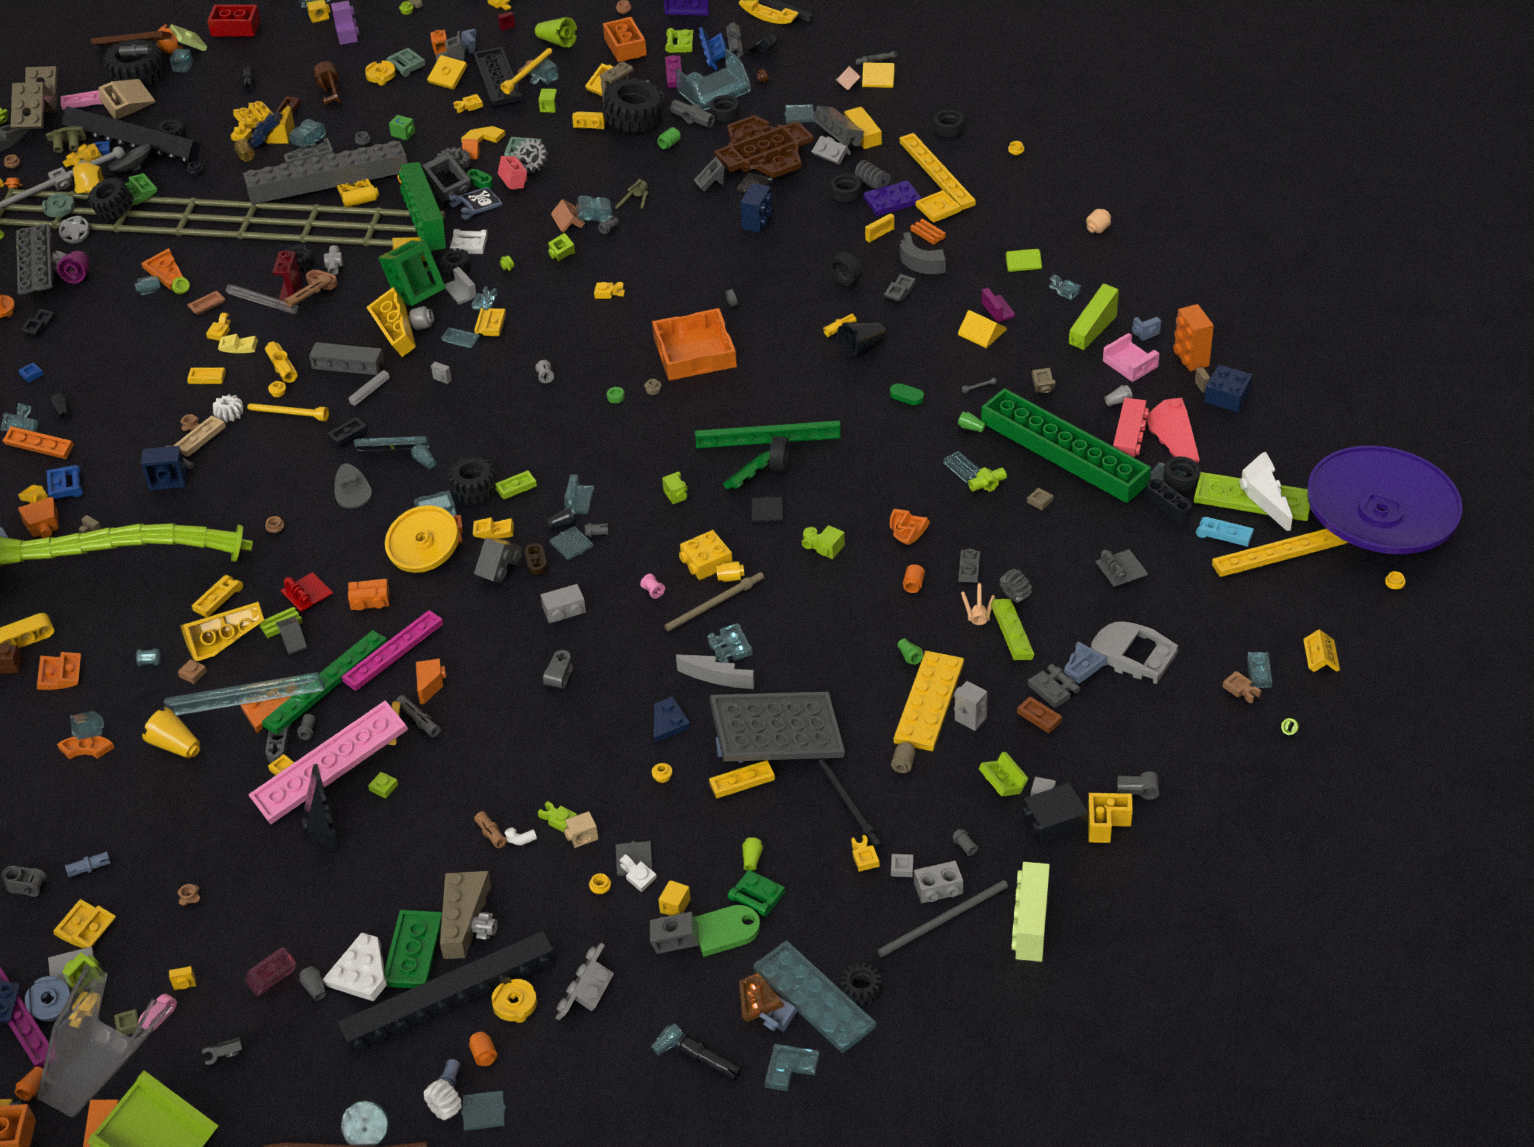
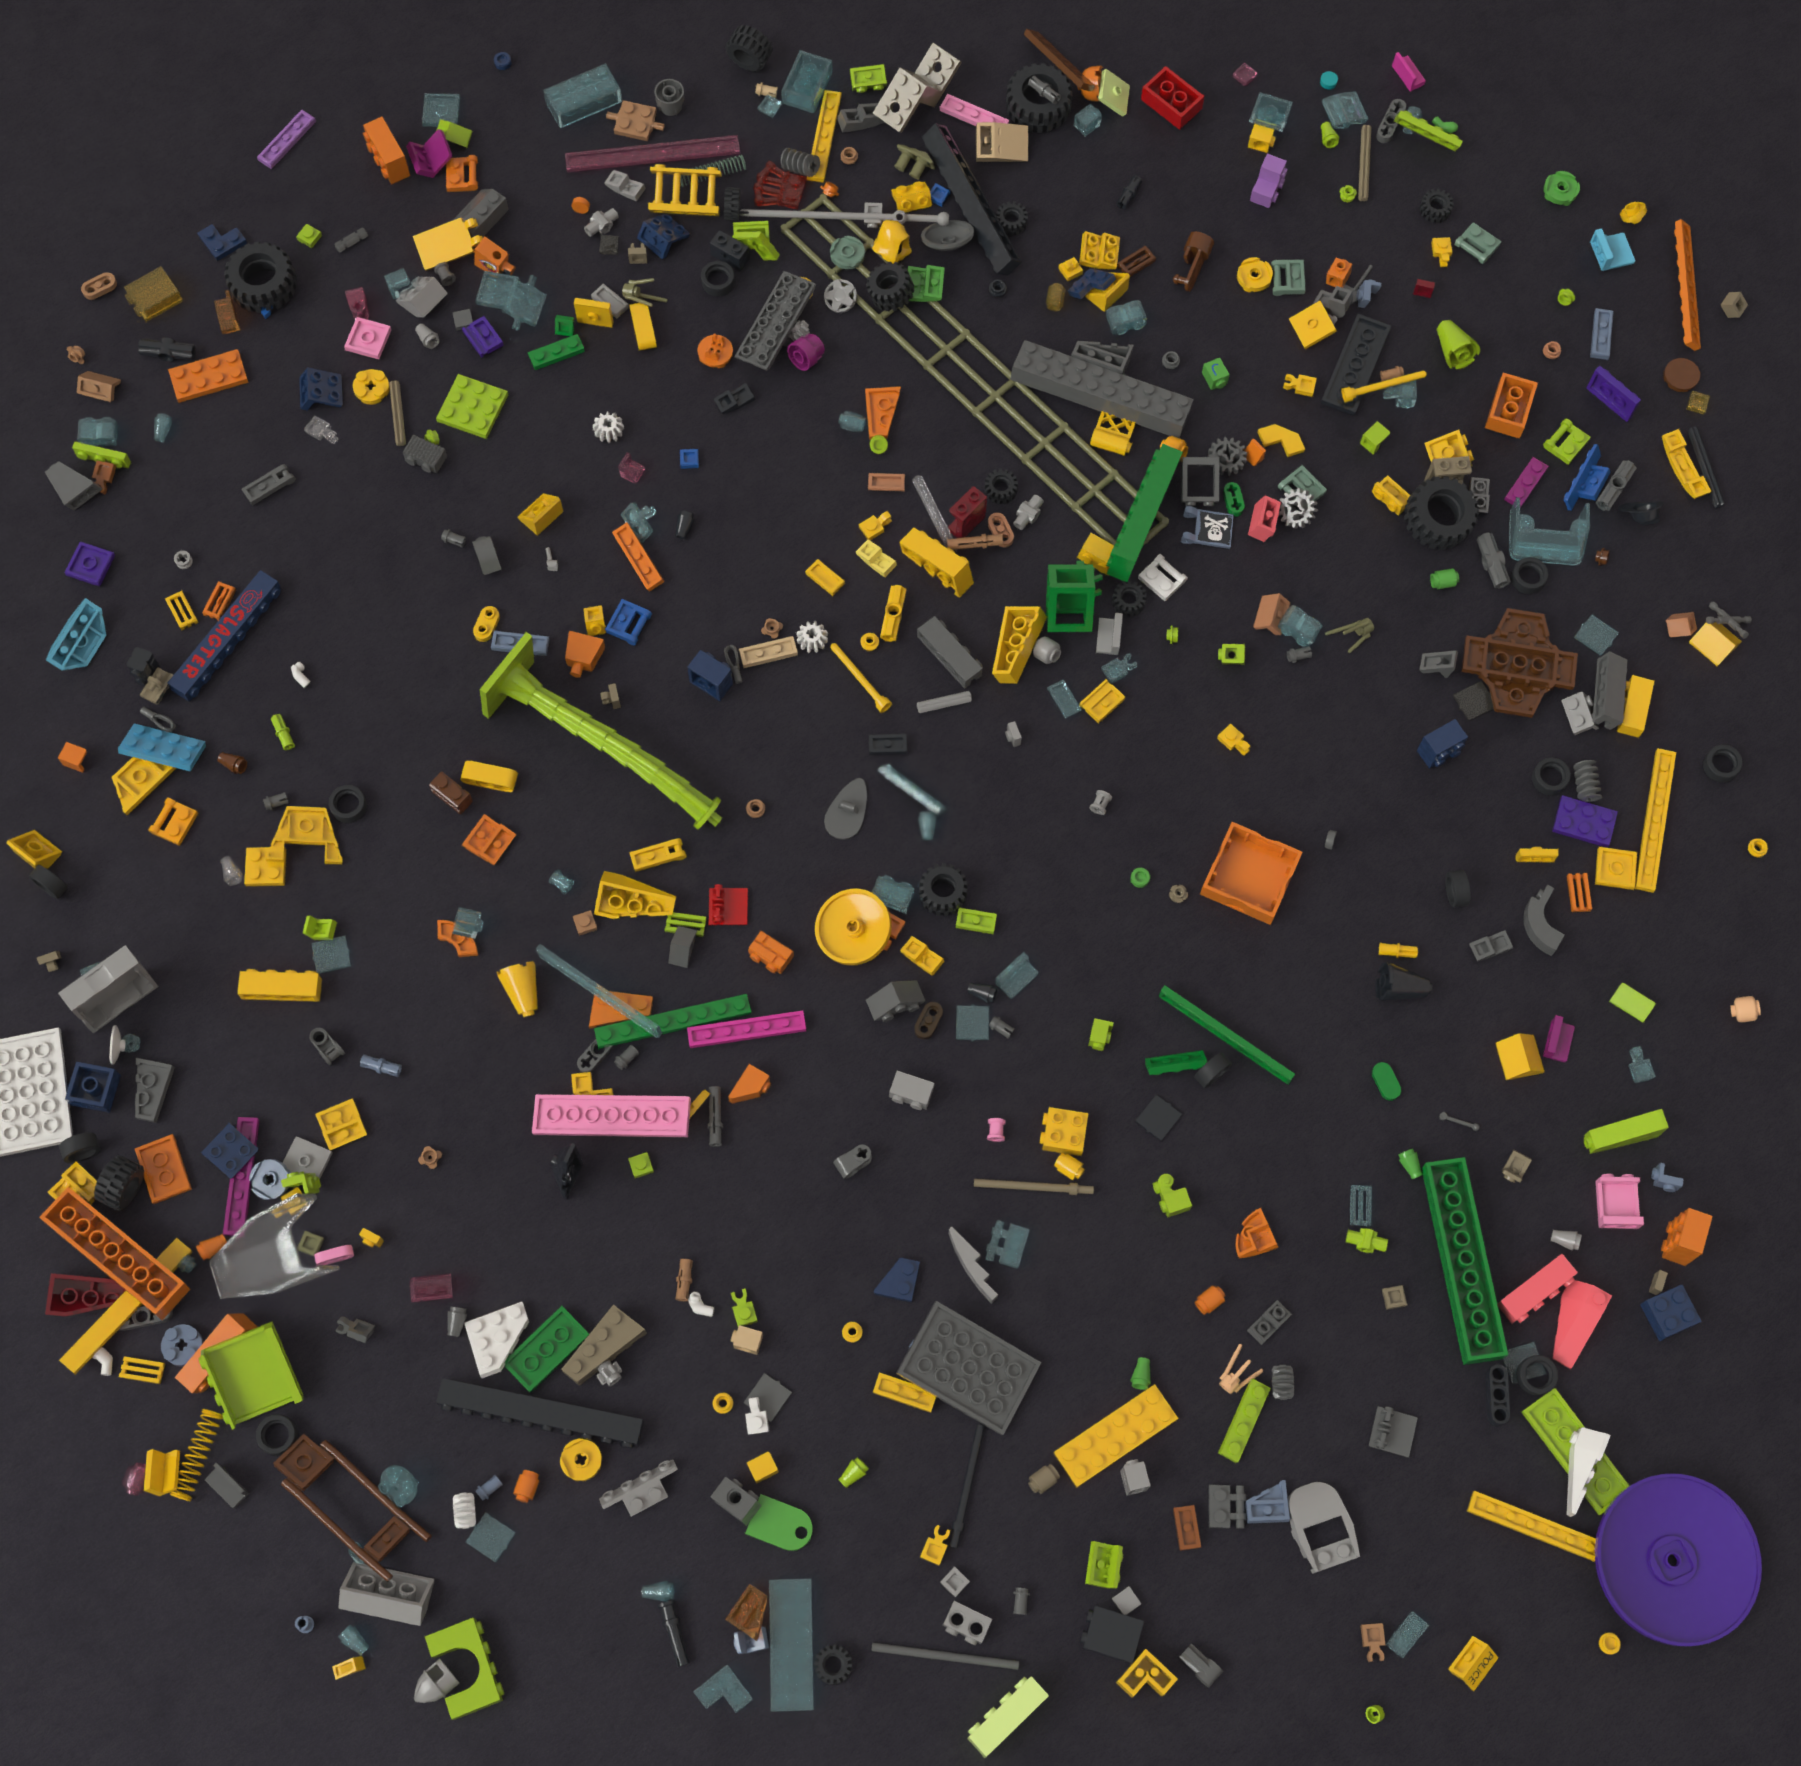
camera: 35 degrees right, 25 degrees up
green plate [728,870,785,917] -> none
medium azure plate [1196,517,1254,547] -> none
none -> yellow wedge [899,528,974,598]

